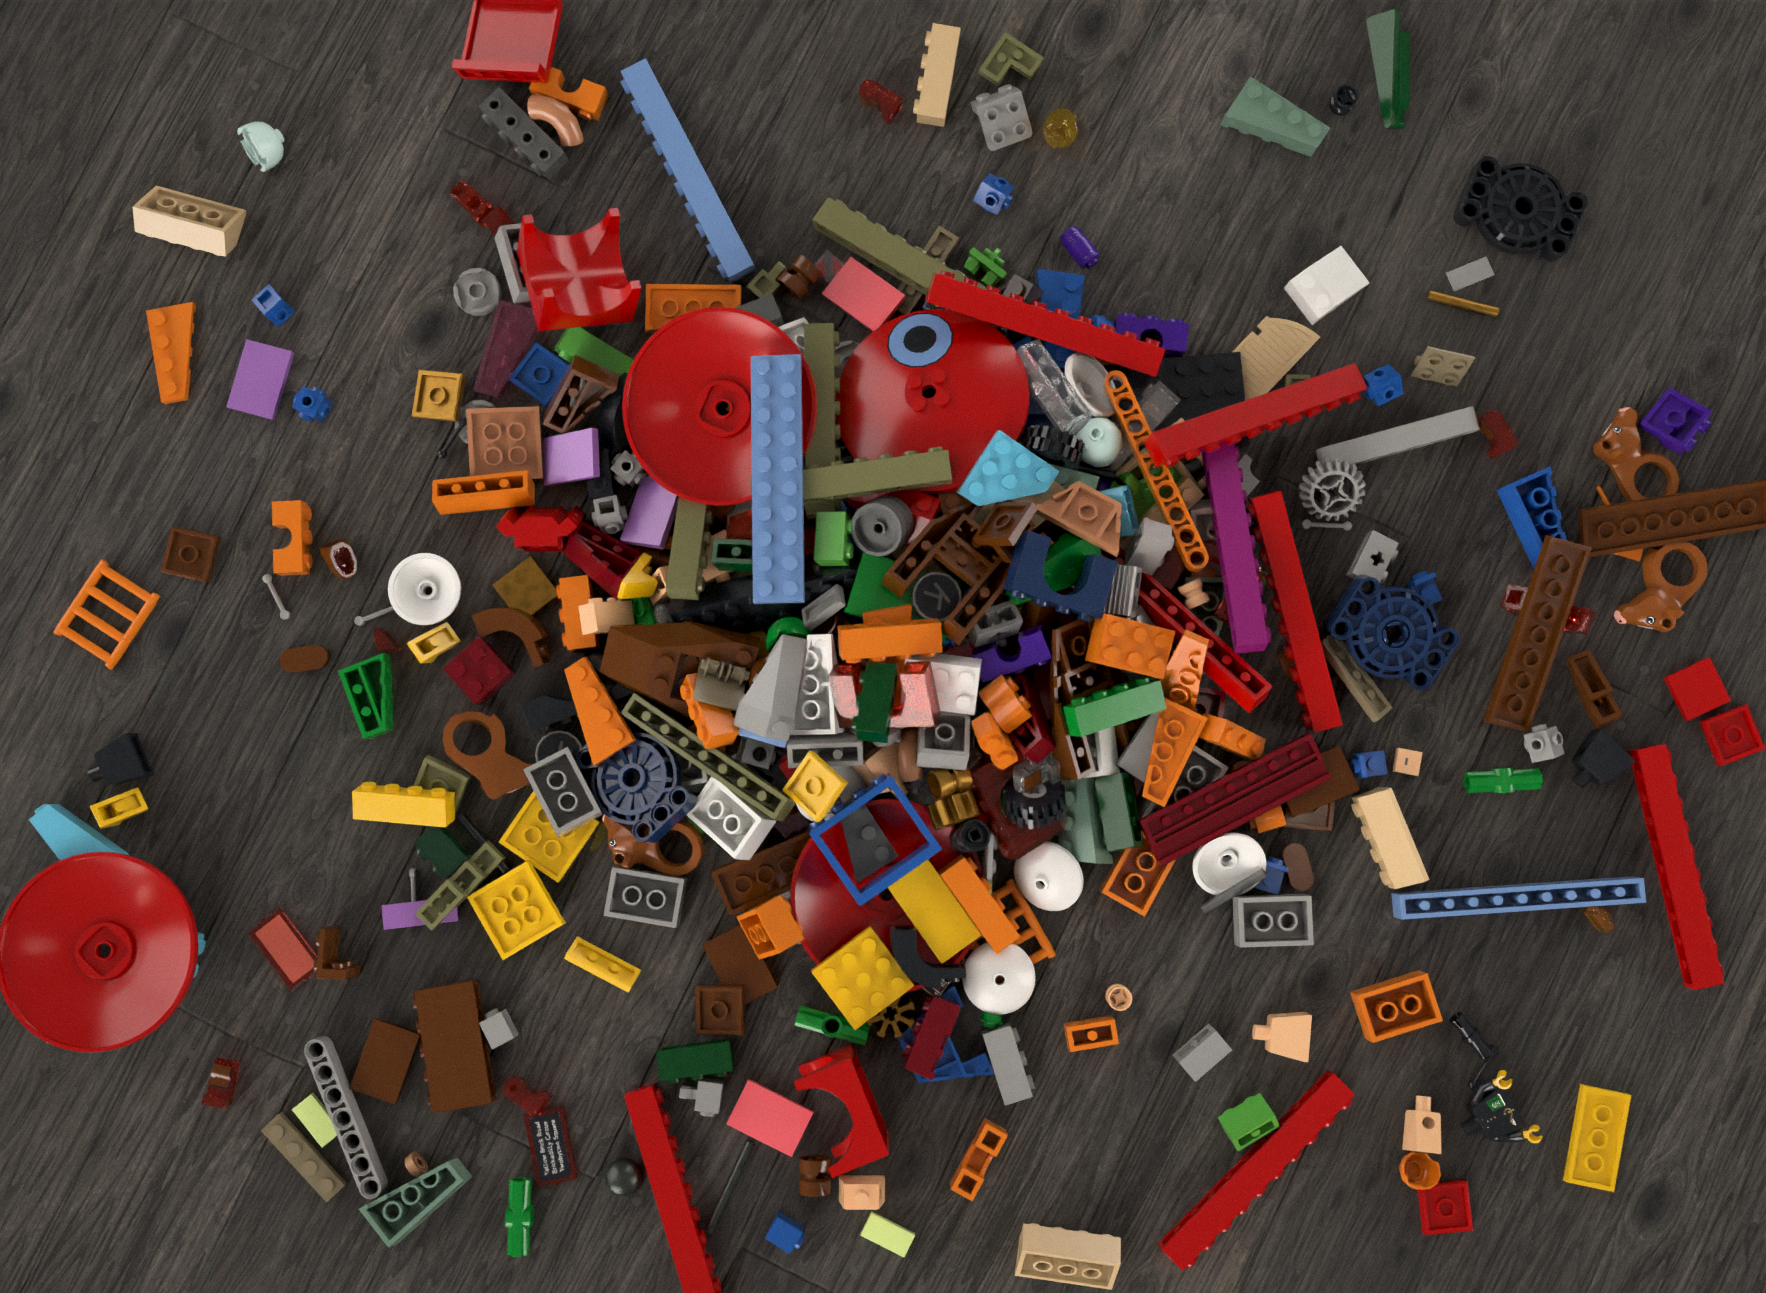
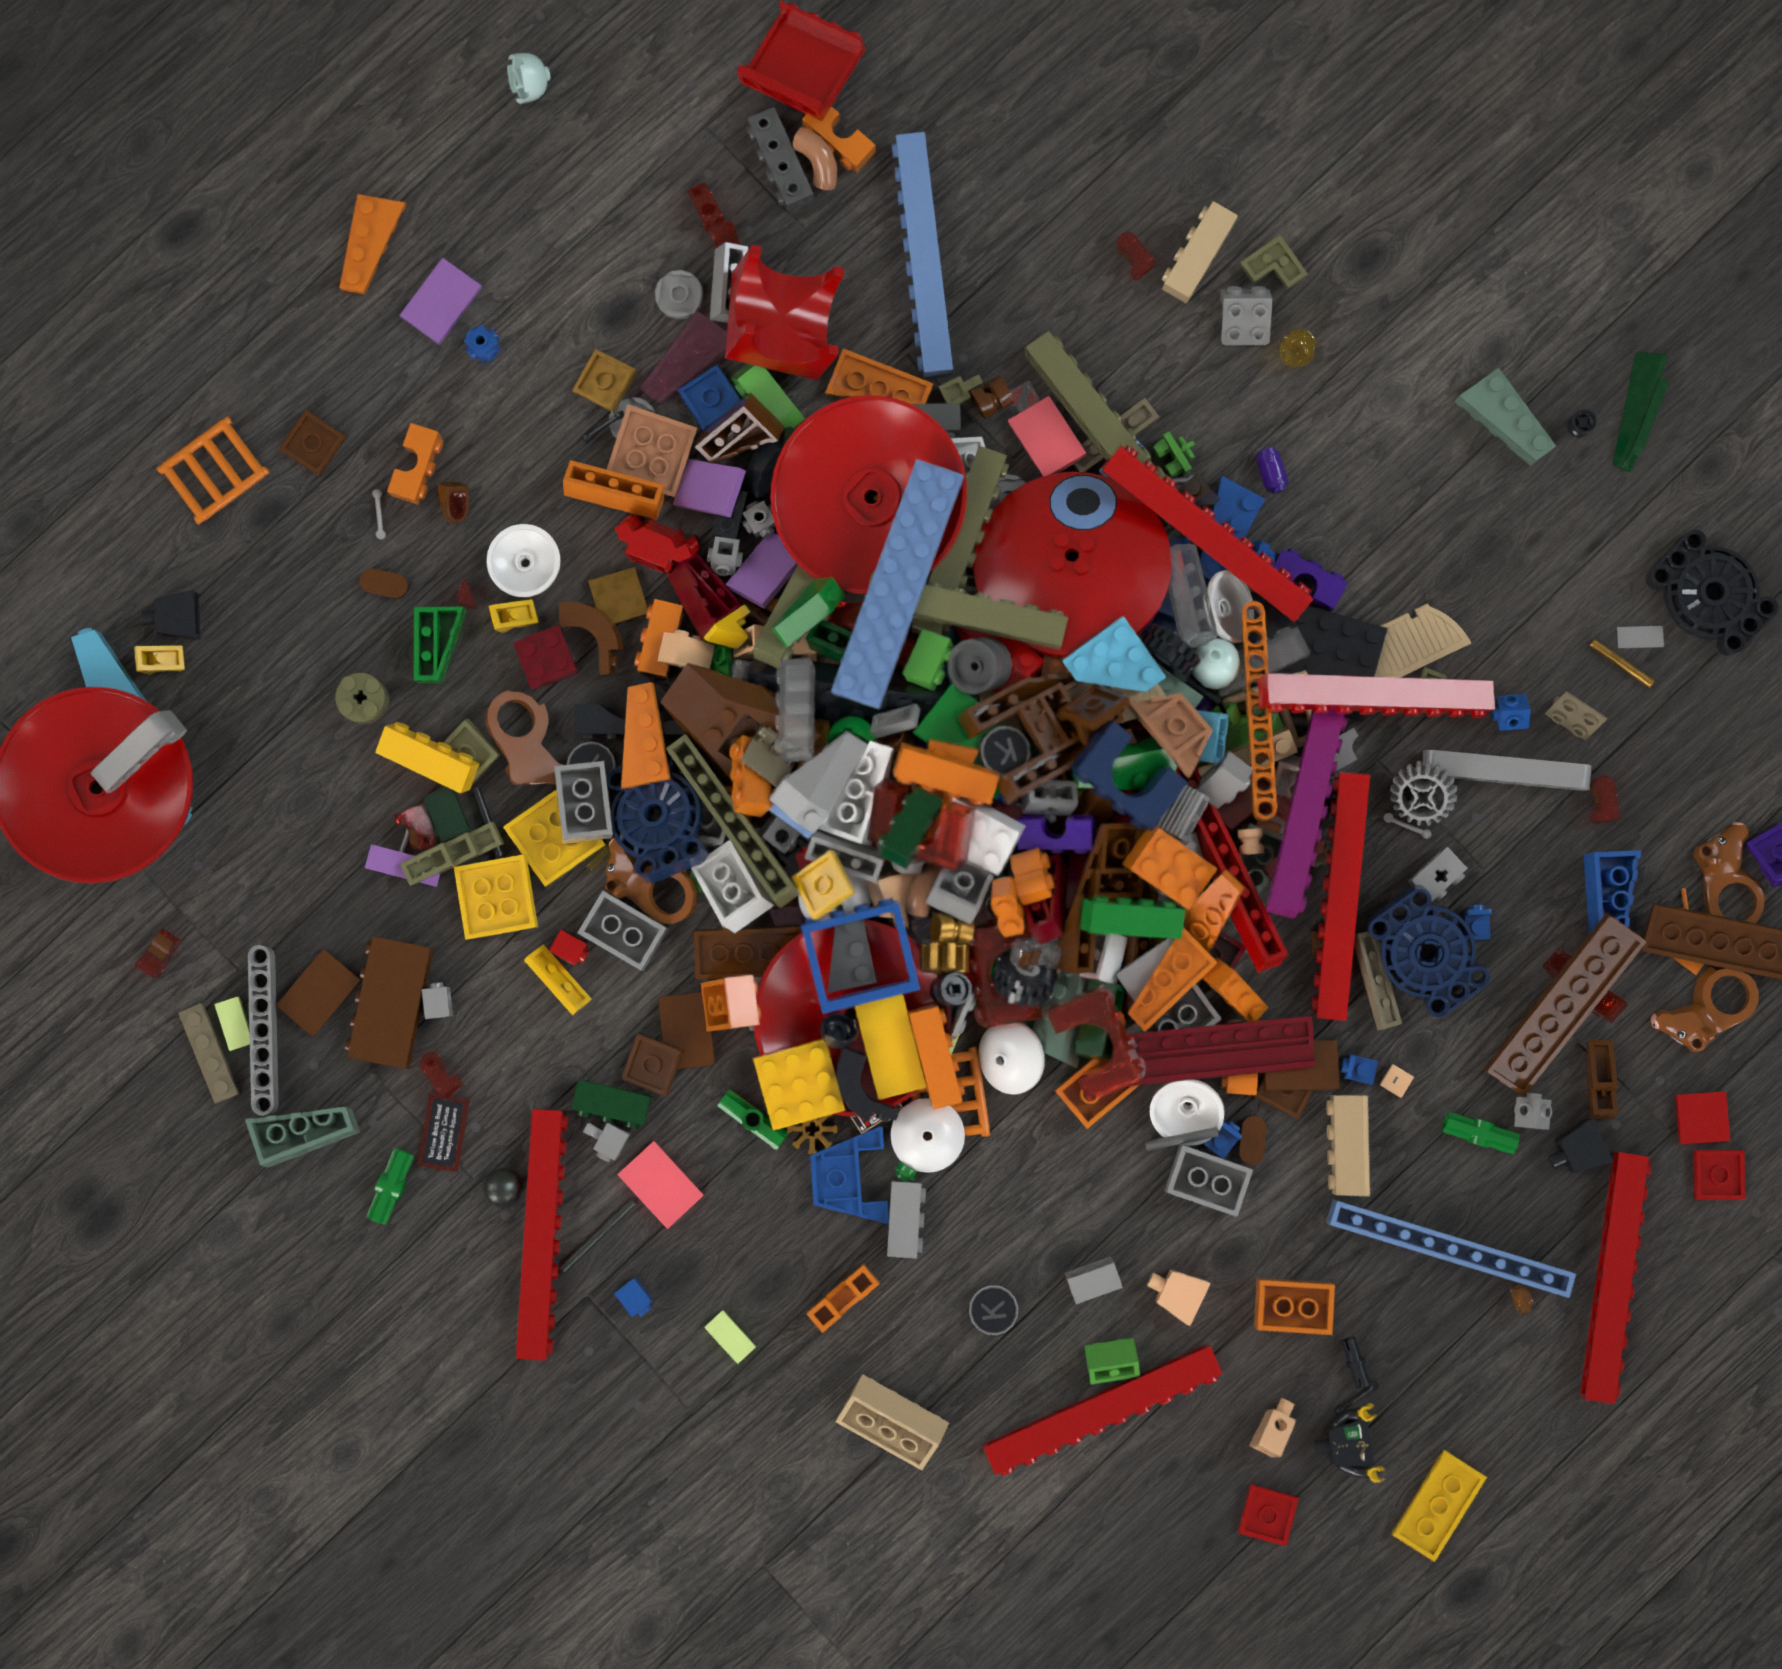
camera: 20 degrees right, 0 degrees up
tan slope [133,186,246,257] -> none
clear red piece [248,908,318,990] -> none
blue bracket [252,284,295,327] -> none
reddish brown bracket [314,925,361,980] -> none
light grey hinge [354,606,394,626] -> none
medium nougat tile [405,1152,428,1177] -> none
red piece [794,1043,889,1178] -> none
reddish brown wheel [799,1155,831,1197] -> none
light nougat torso [839,1175,885,1210] -> none
dark red wedge [902,993,961,1080] -> none
blue brick [973,173,1014,215] -> none
orange brick [1063,1015,1119,1052] -> none
light nougat wheel [1105,983,1132,1011] -> none
white slope [1284,246,1369,325] -> none
orange hair [1399,1151,1441,1190] -> none
none -> light grey beam [91,711,187,793]
none -> olive brick [335,673,390,725]
none -> clear red leg [394,804,437,851]
none -> red brick [549,930,590,966]
none -> green slope [771,577,846,647]
none -> clear brick [775,658,815,762]
none -> black hair [820,1013,859,1050]
none -> black tile [969,1285,1018,1335]
none -> clear red arch [1046,984,1147,1102]

